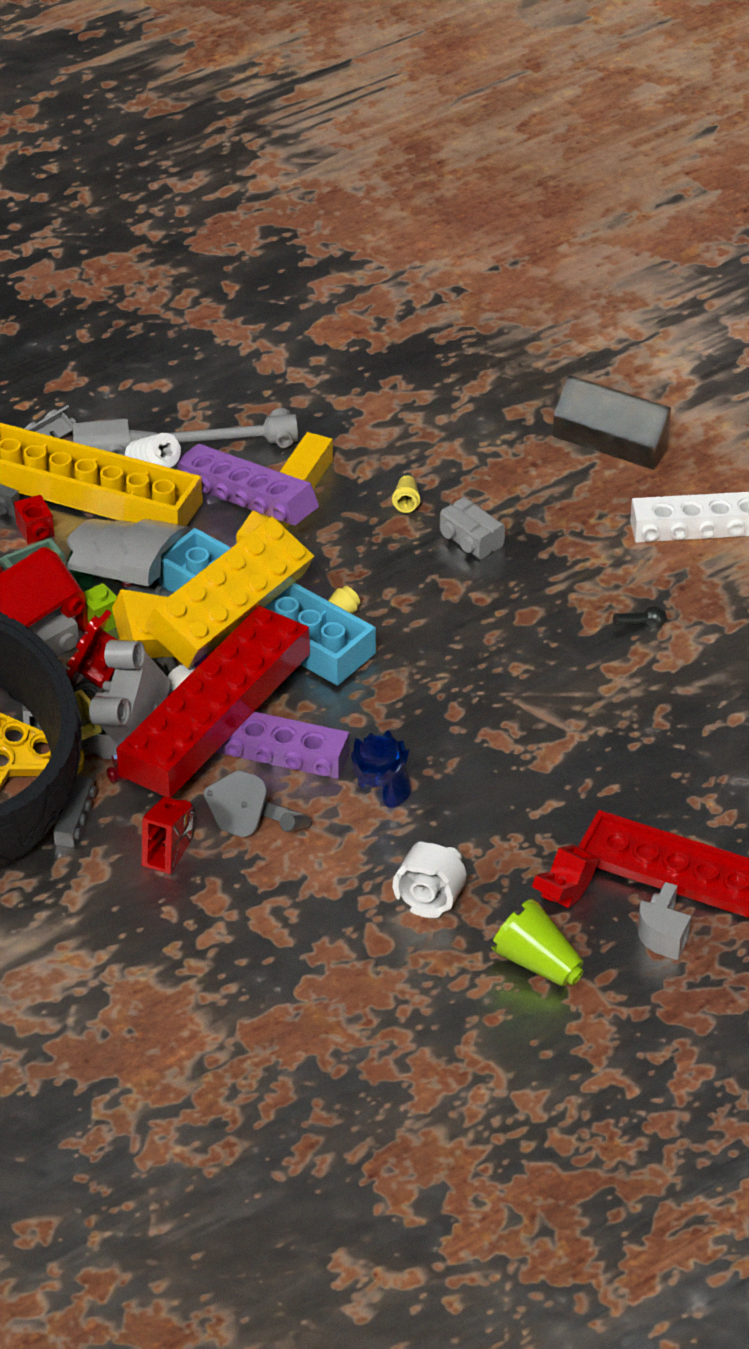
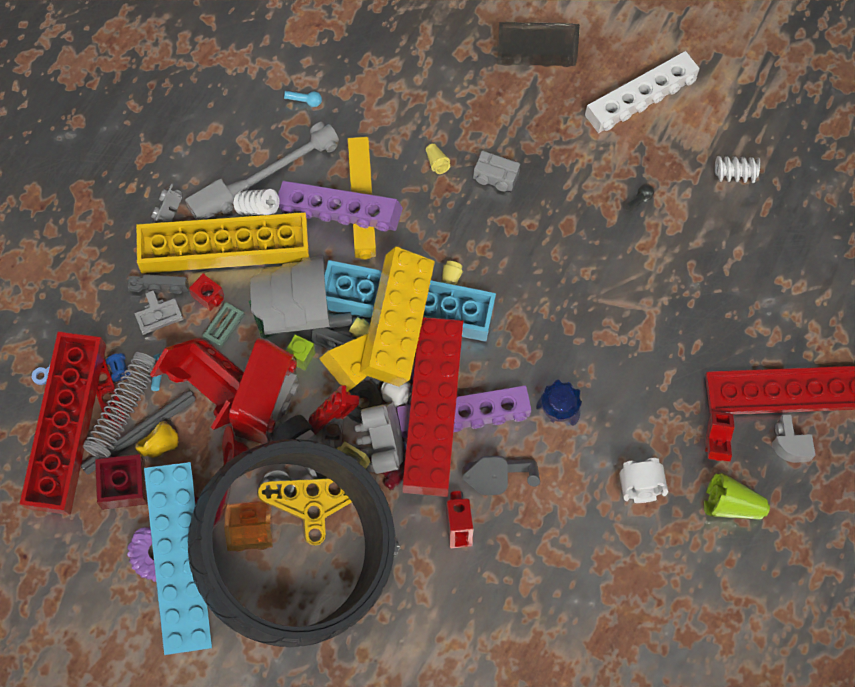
camera: 30 degrees left, 25 degrees up
none -> medium azure bar [284,91,322,107]

